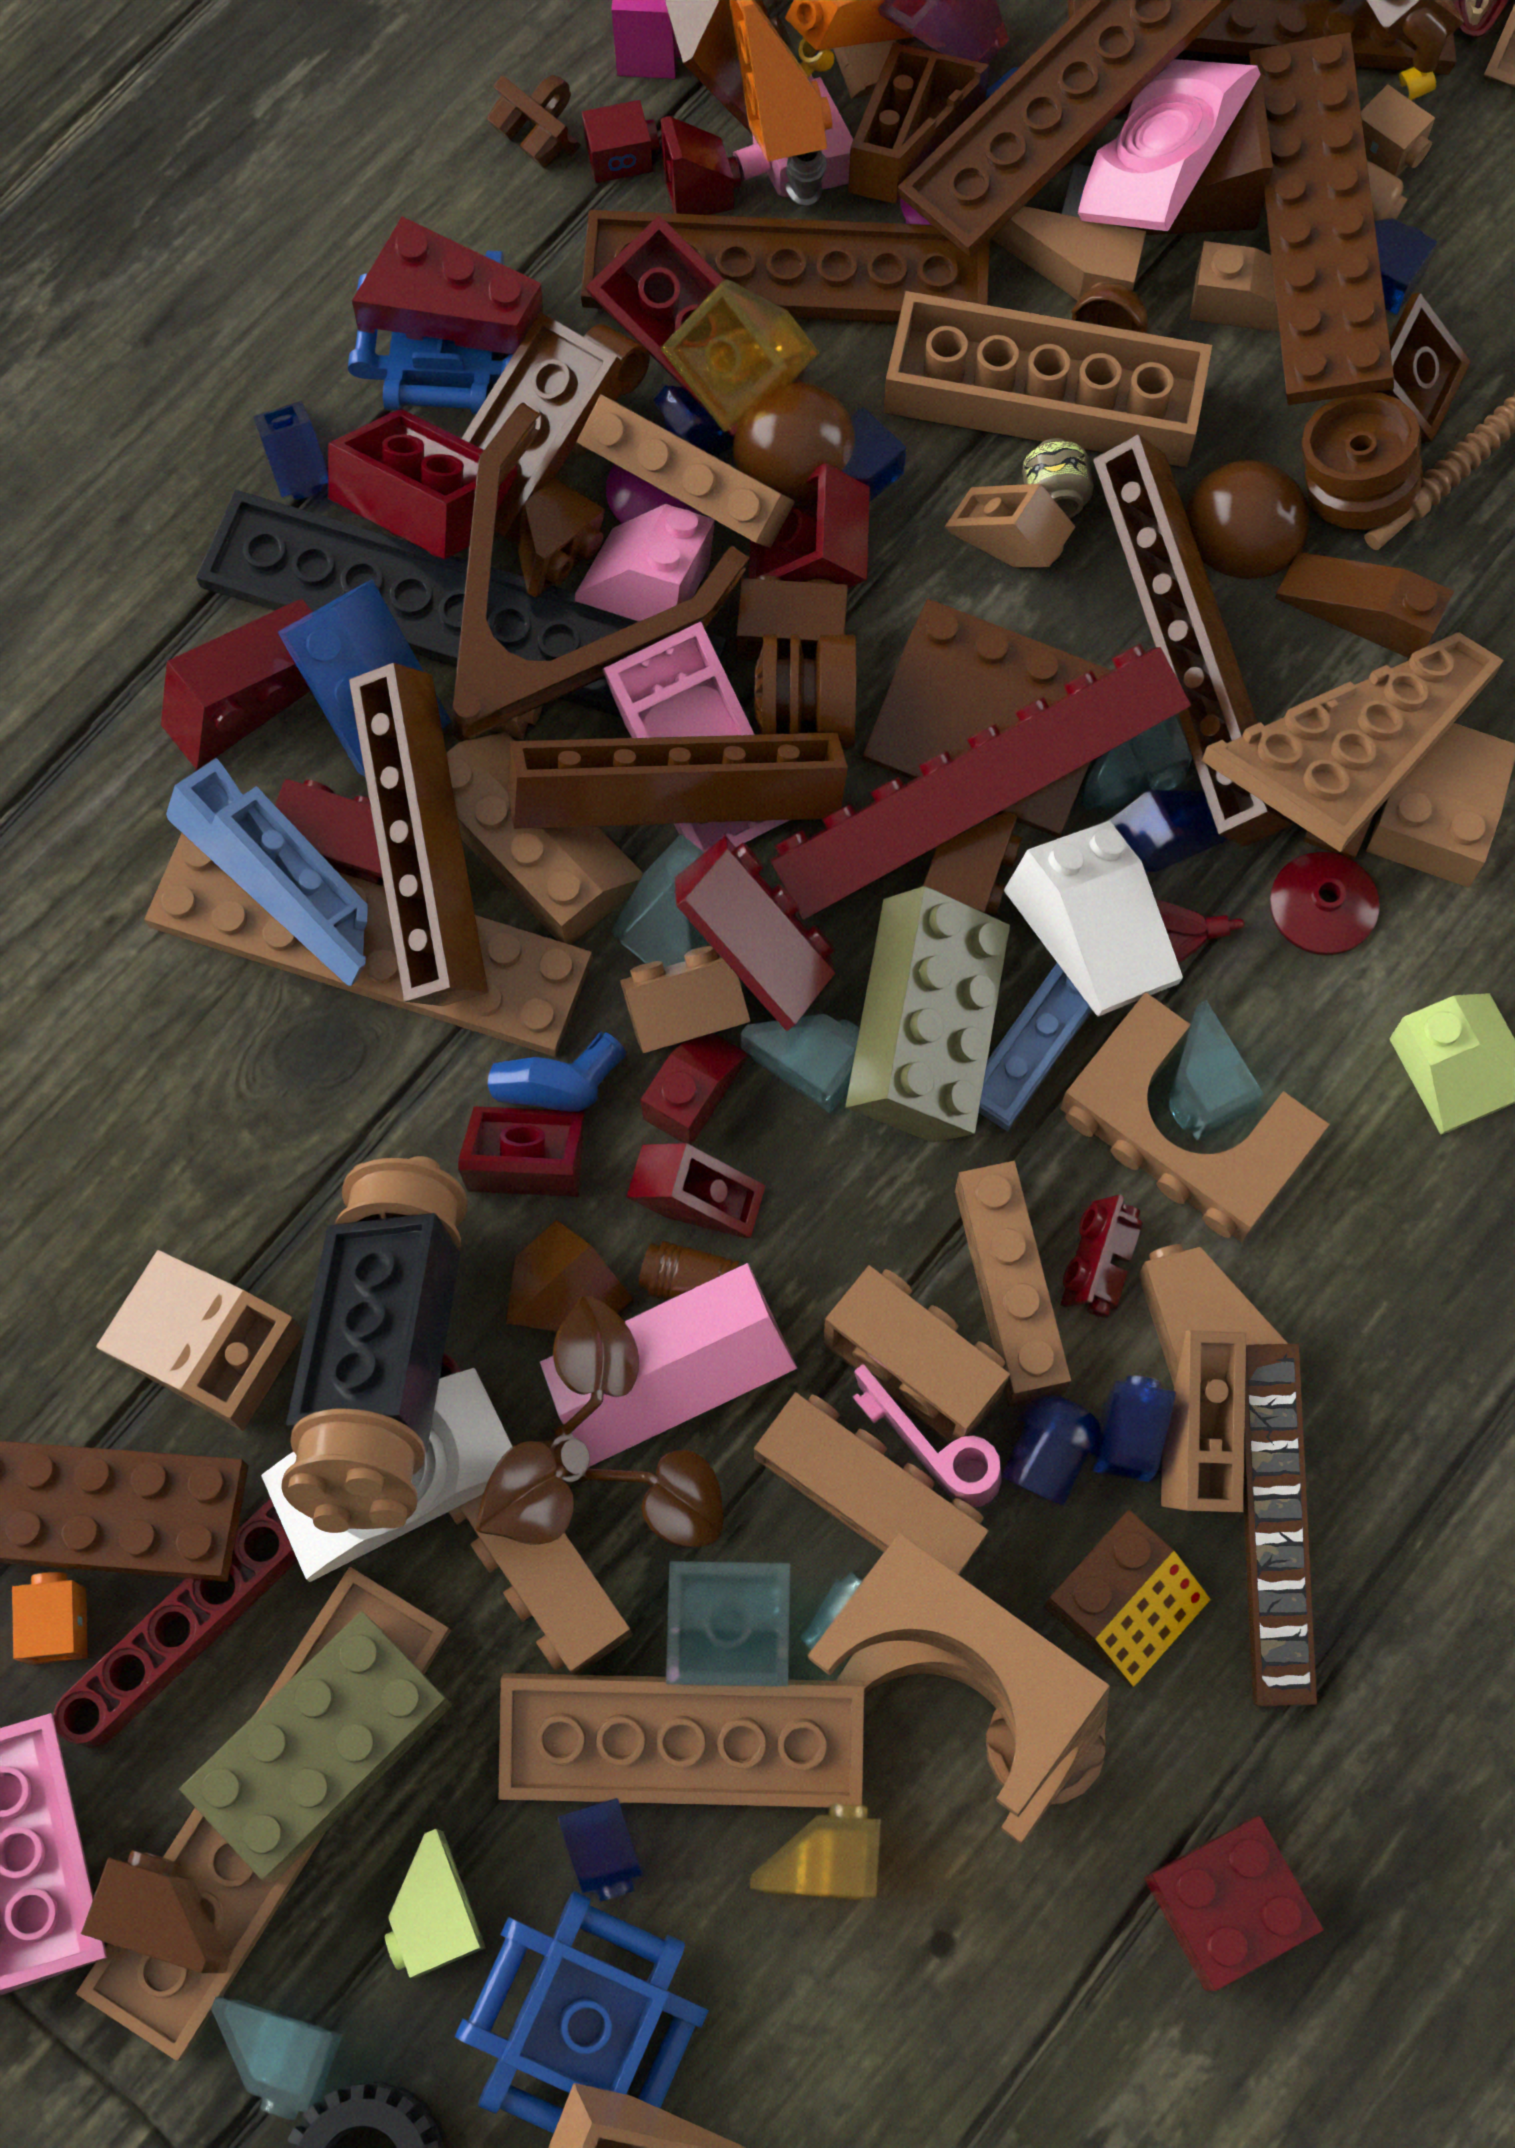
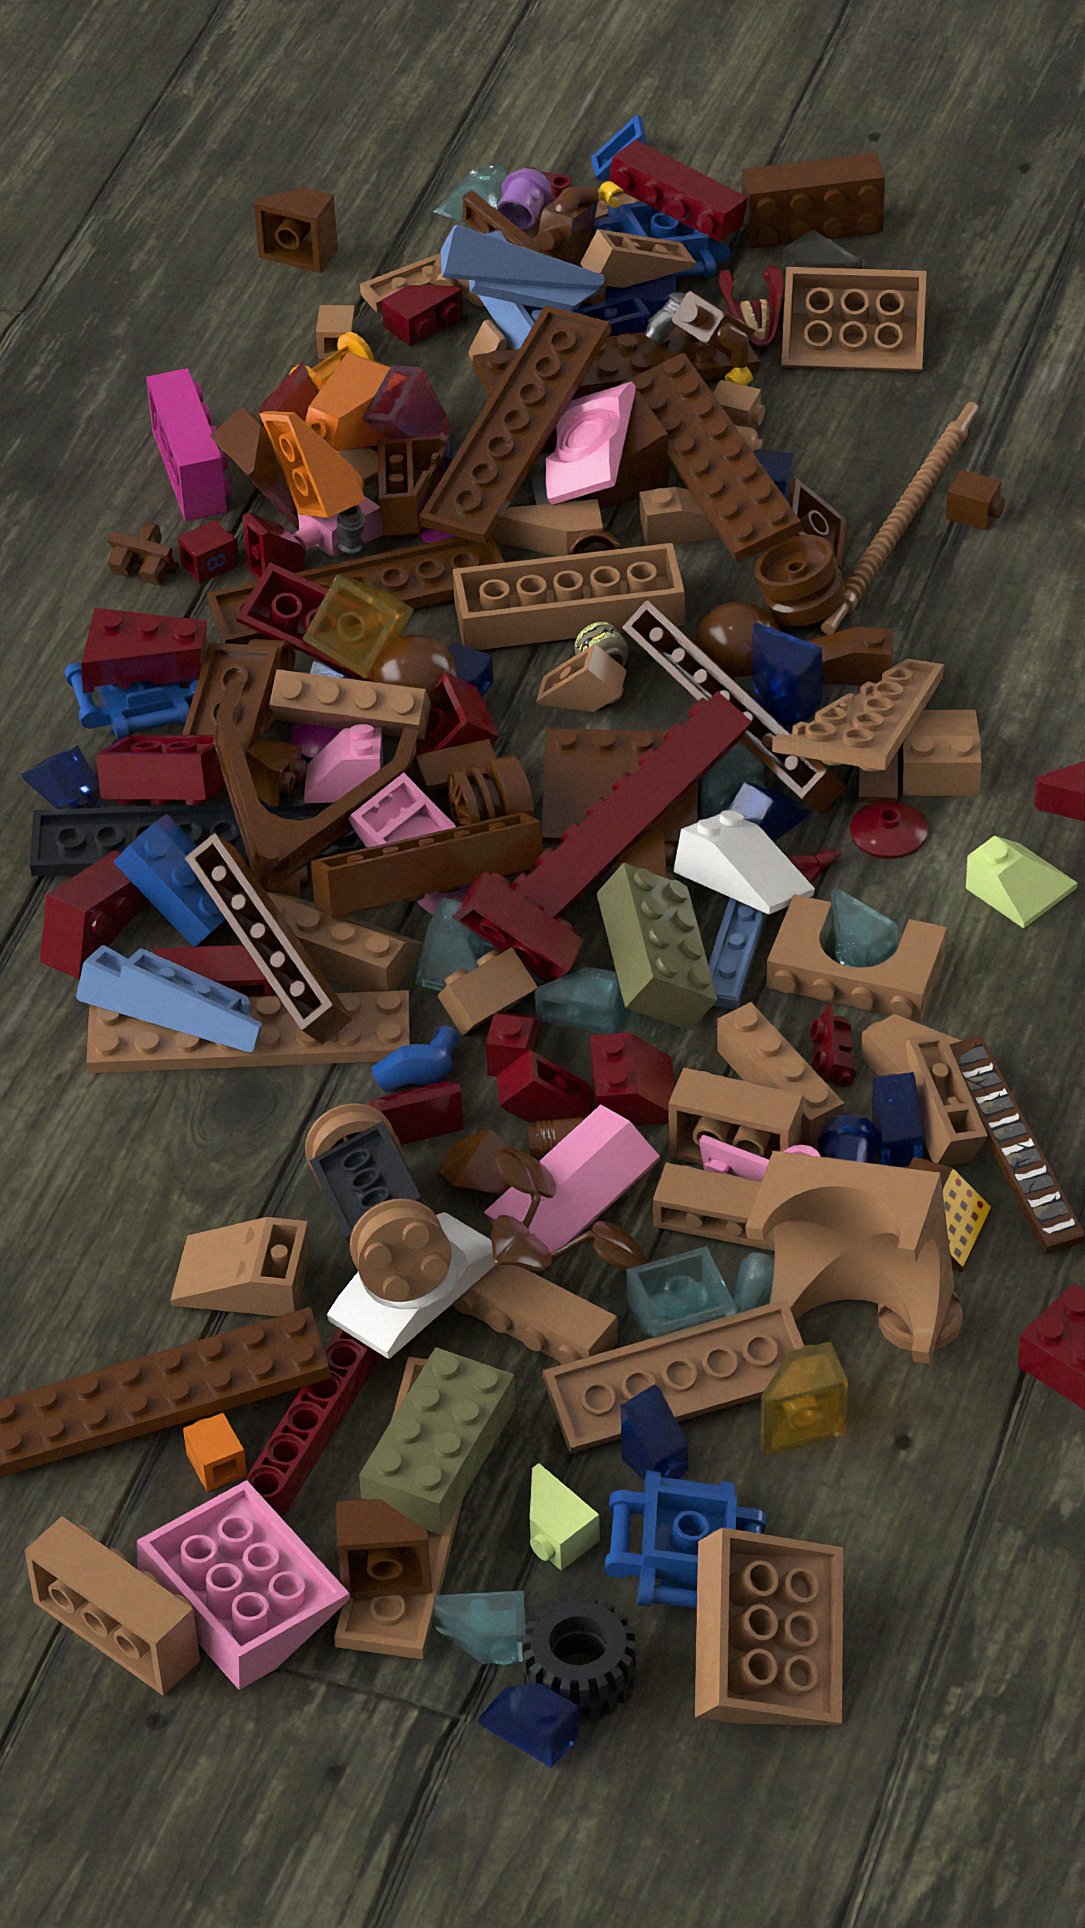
camera: 20 degrees left, 25 degrees down
none -> dark red slope [590,1032,675,1126]
none -> clear blue slope [752,622,822,728]

